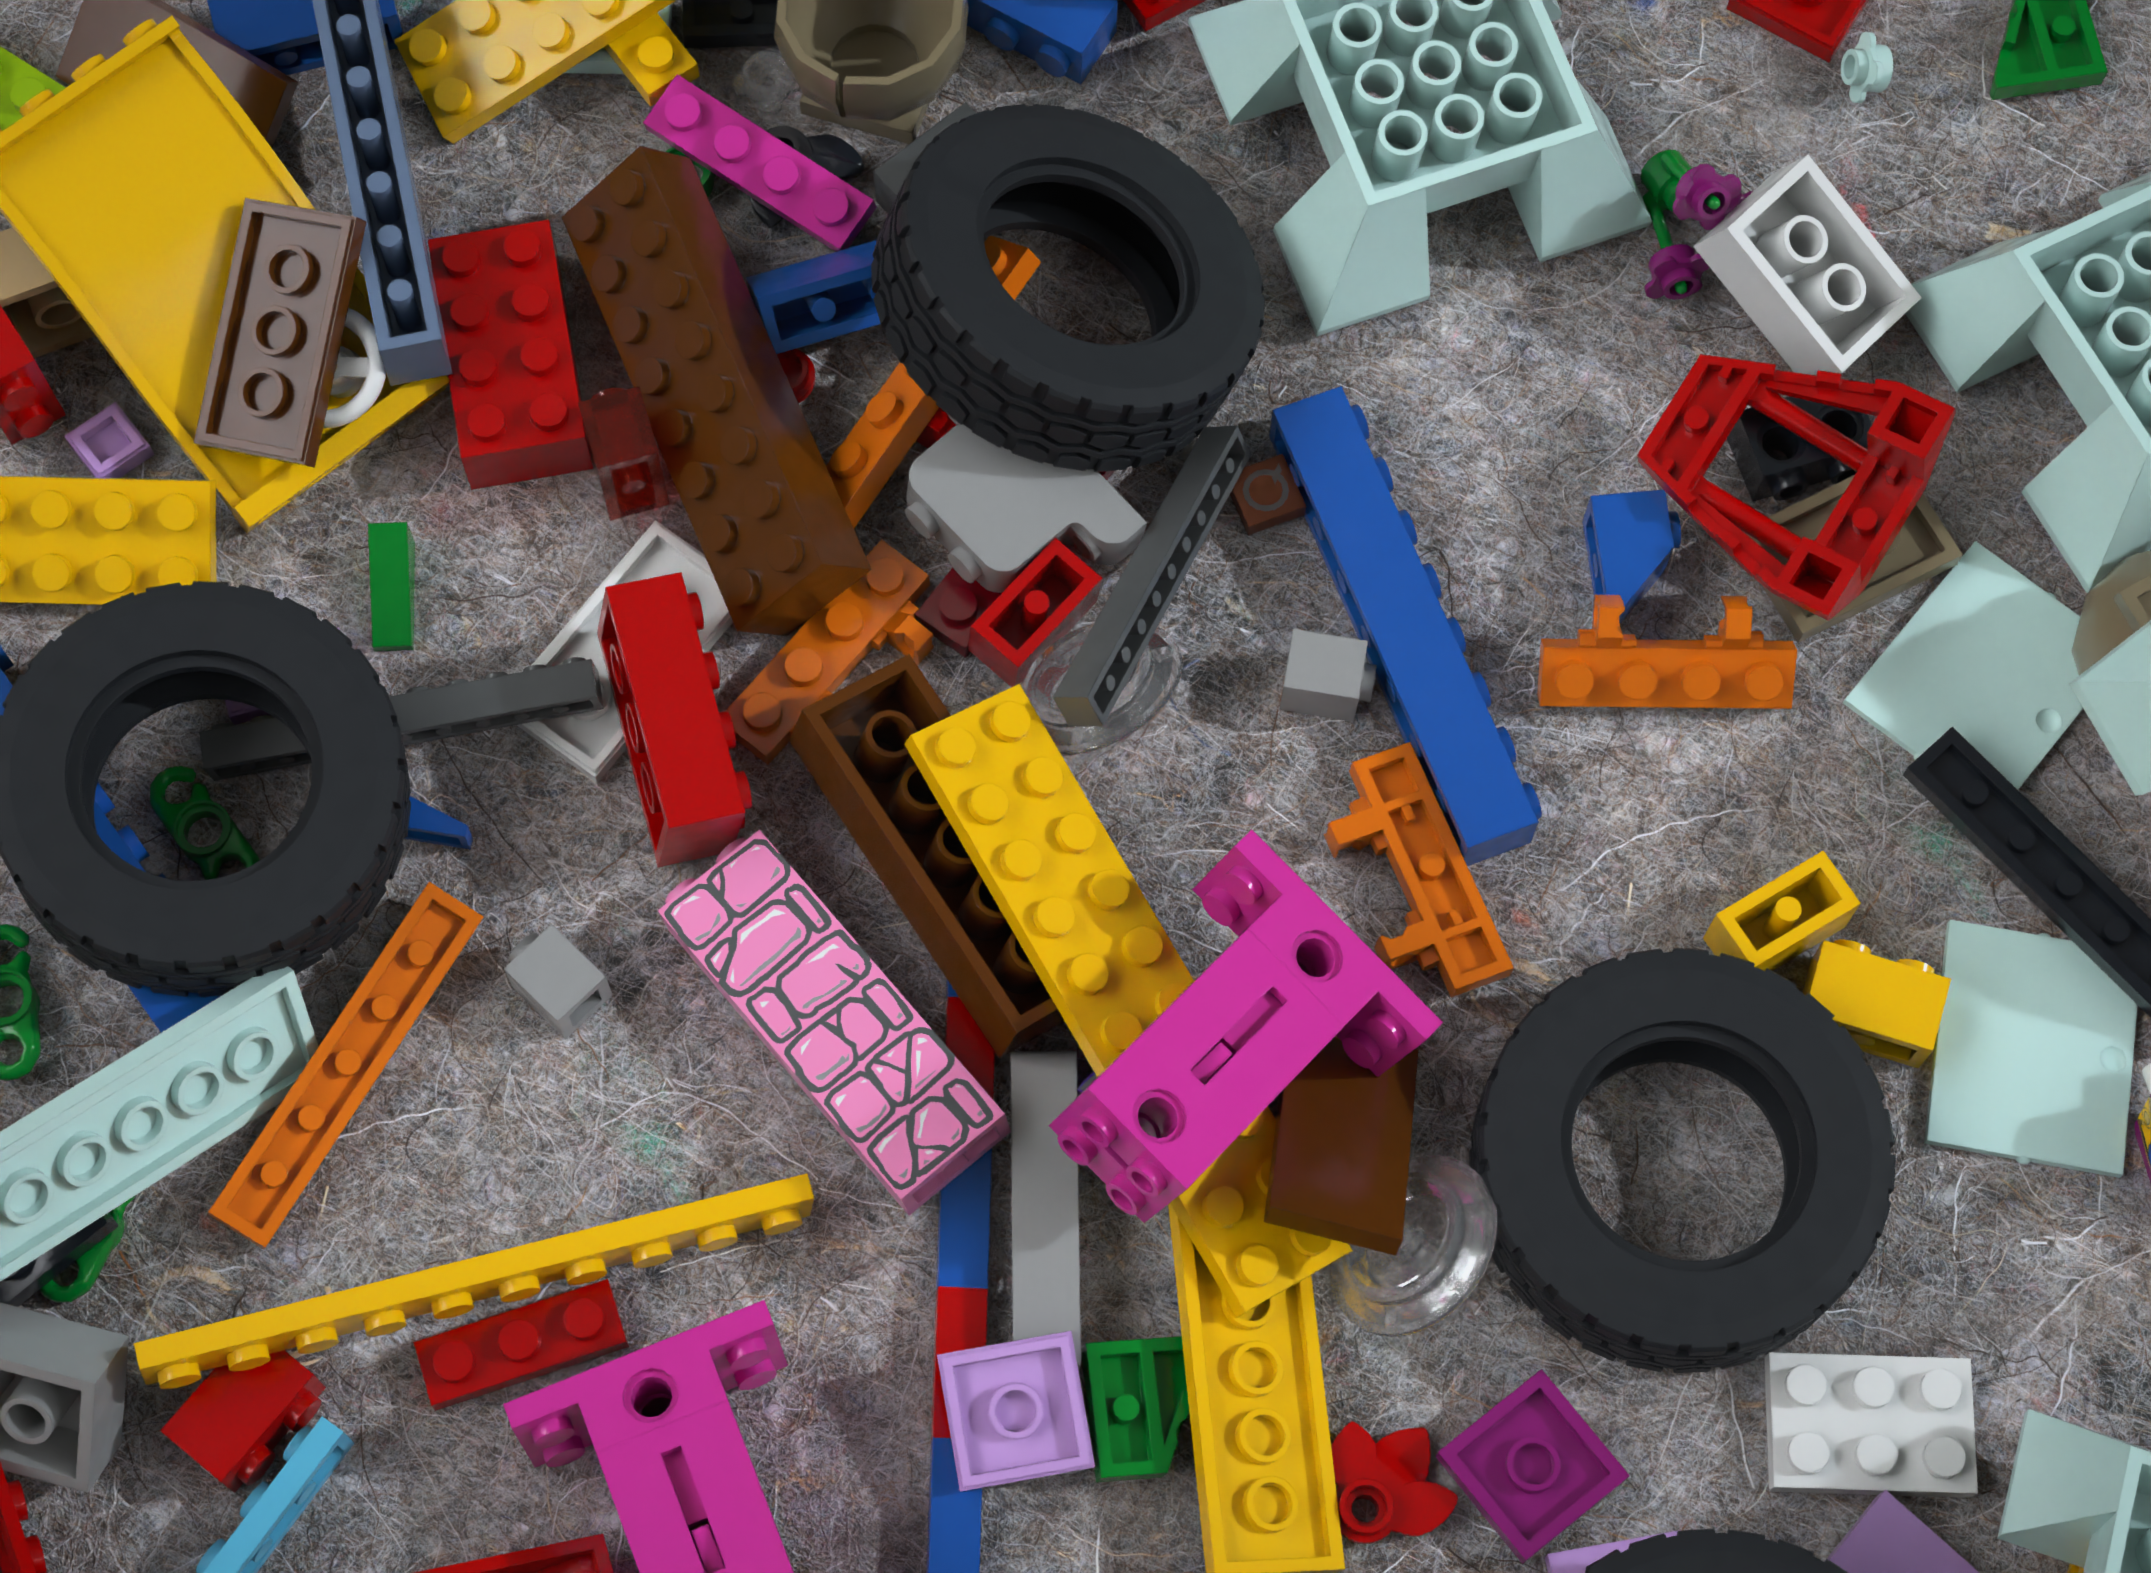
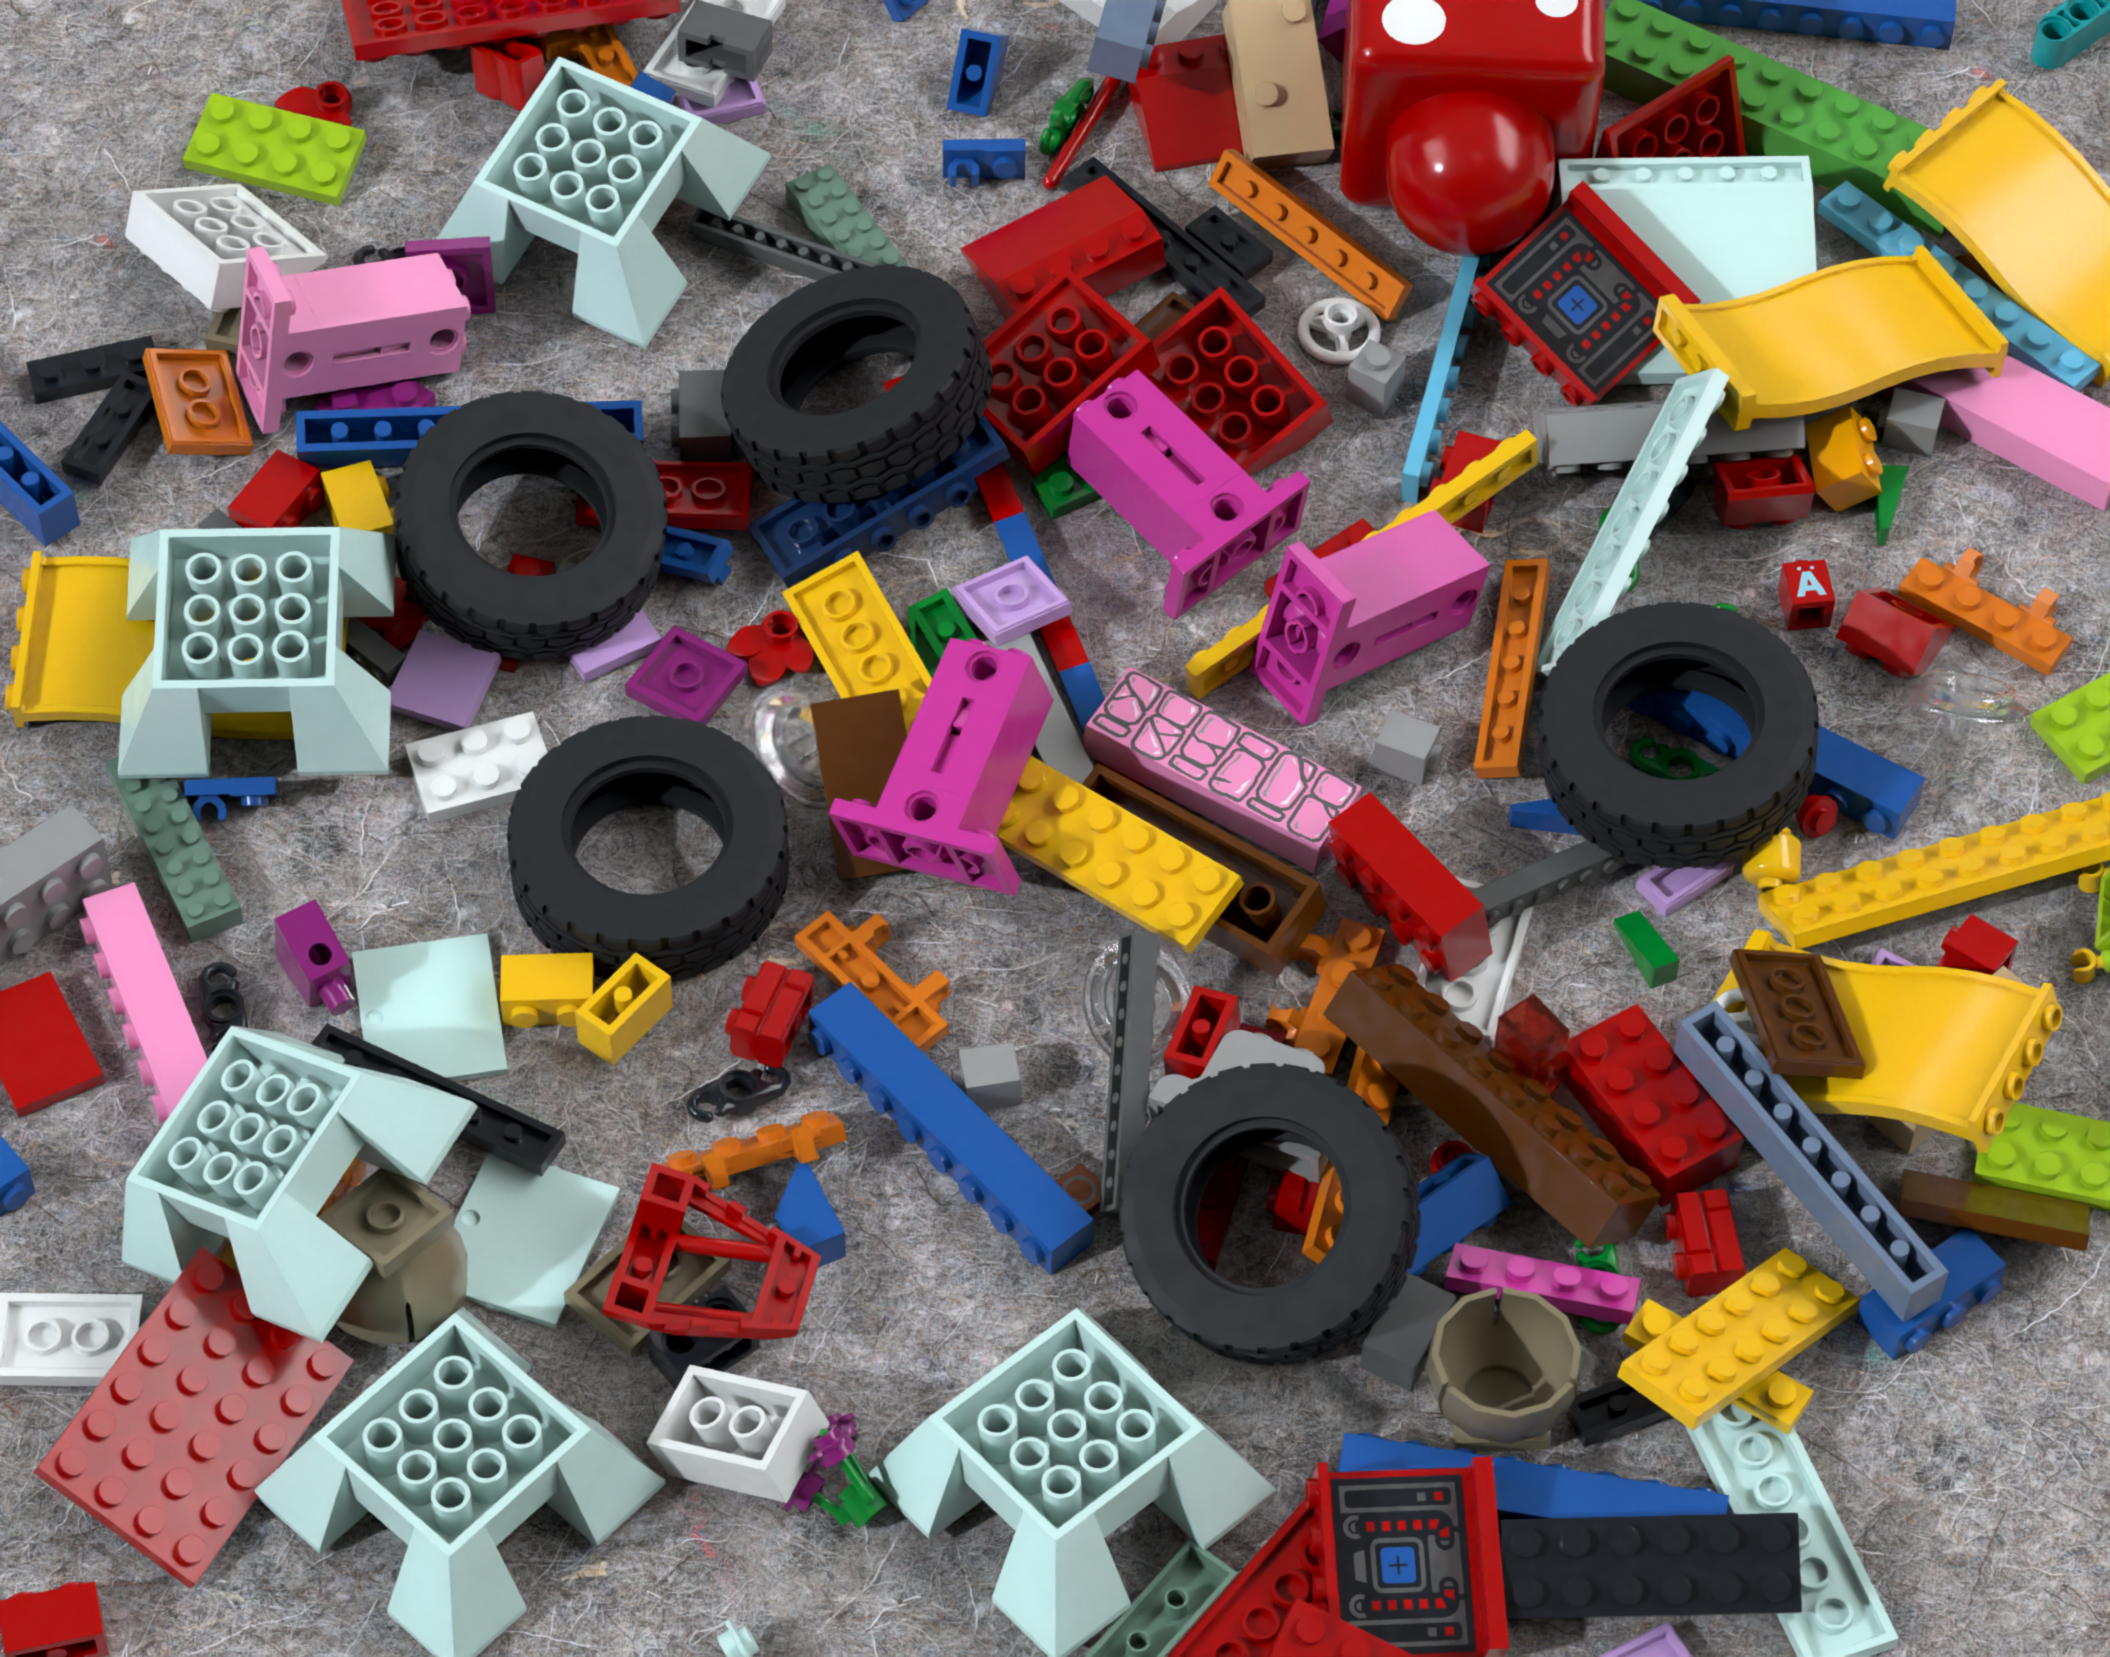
camera: 160 degrees right, 15 degrees down
none -> black piece [686,1065,791,1123]
none -> red brick [725,960,815,1069]
none -> dark pink brick [1249,509,1490,727]
none -> red brick [1663,1188,1746,1298]

